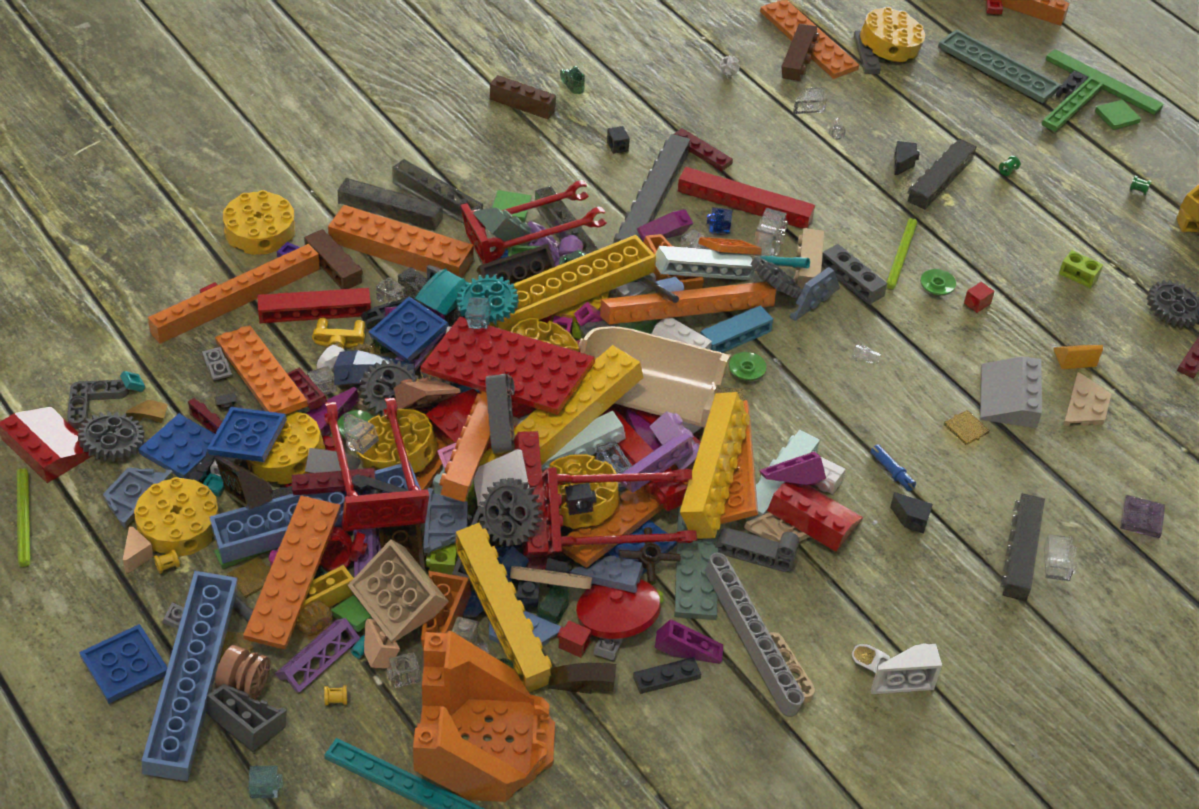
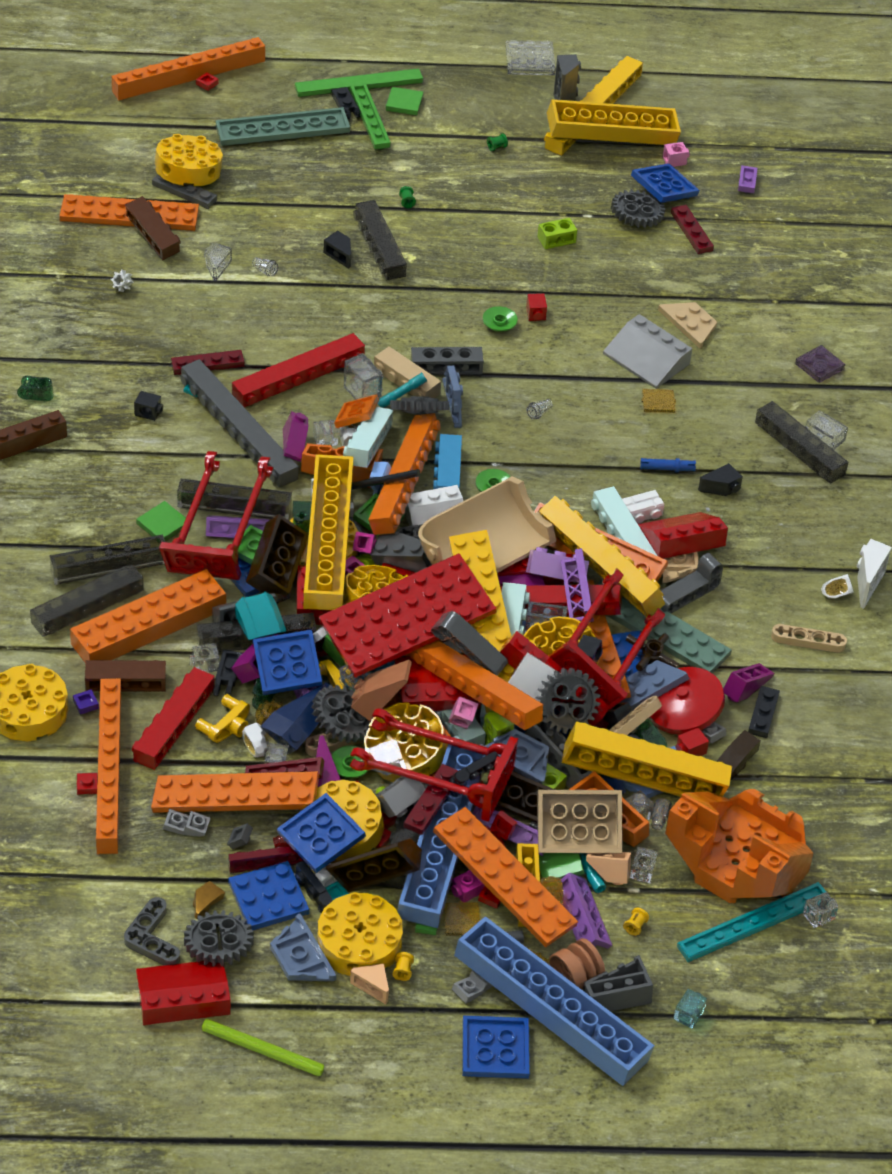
camera: 55 degrees left, 0 degrees up
teal tile [120,371,145,392] -> none
teal gear [456,275,519,325] -> none
clear light blue brick [466,298,491,329] -> none
sand green slope [473,207,532,246] -> none
medium lavender head [558,235,583,263] -> none
light grey beam [705,553,804,716] -> none
clear blue brick [706,207,733,234] -> none
magenta slope [759,451,826,485] -> none
lime axle [887,218,917,290] -> none
light orange slope [1054,345,1103,369] -> none

